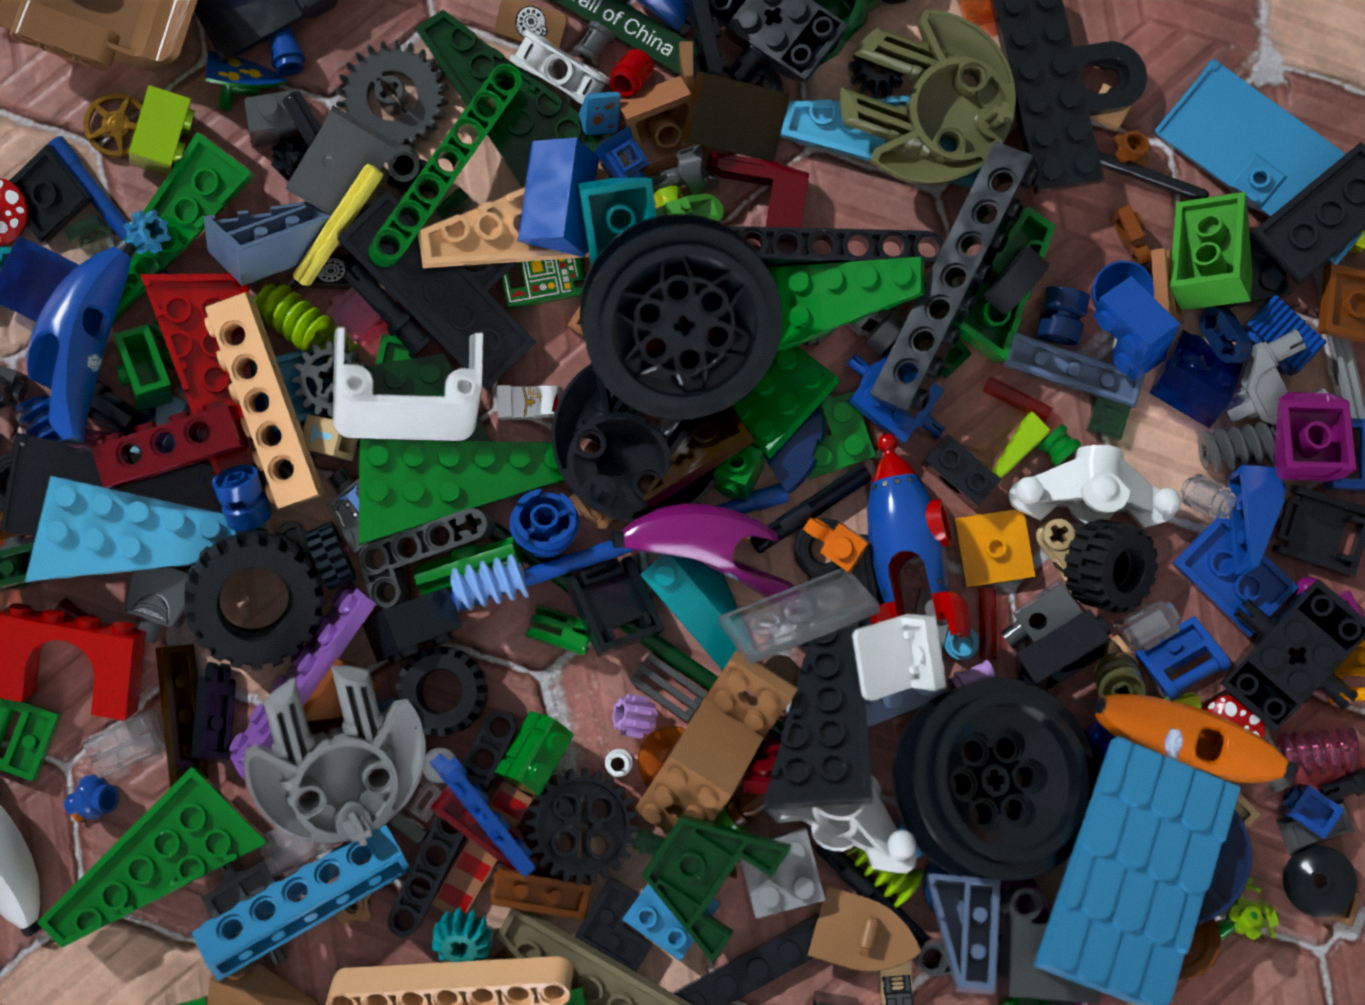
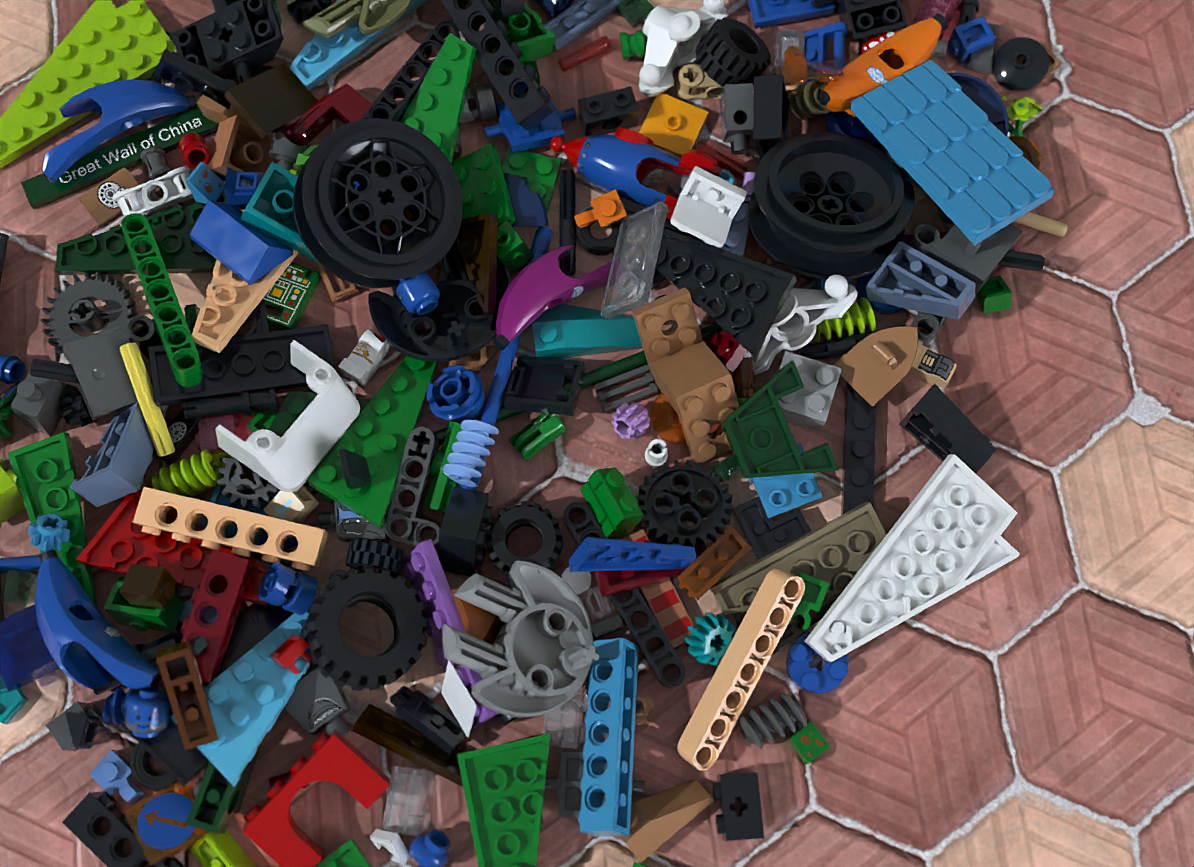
camera: 55 degrees left, 10 degrees down
lime slope [992,411,1050,479] -> none
none -> dark brown brick [119,564,177,610]
none -> blue head [125,687,170,738]
none -> reddish brown slope [156,640,218,751]
none -> red tile [269,634,312,675]
none -> black slope [339,449,371,489]
none -> white tile [370,829,411,864]
none -> blue head [396,272,440,316]
none -> white sticker [441,660,477,738]
none -> clear orange hinge [778,46,844,85]

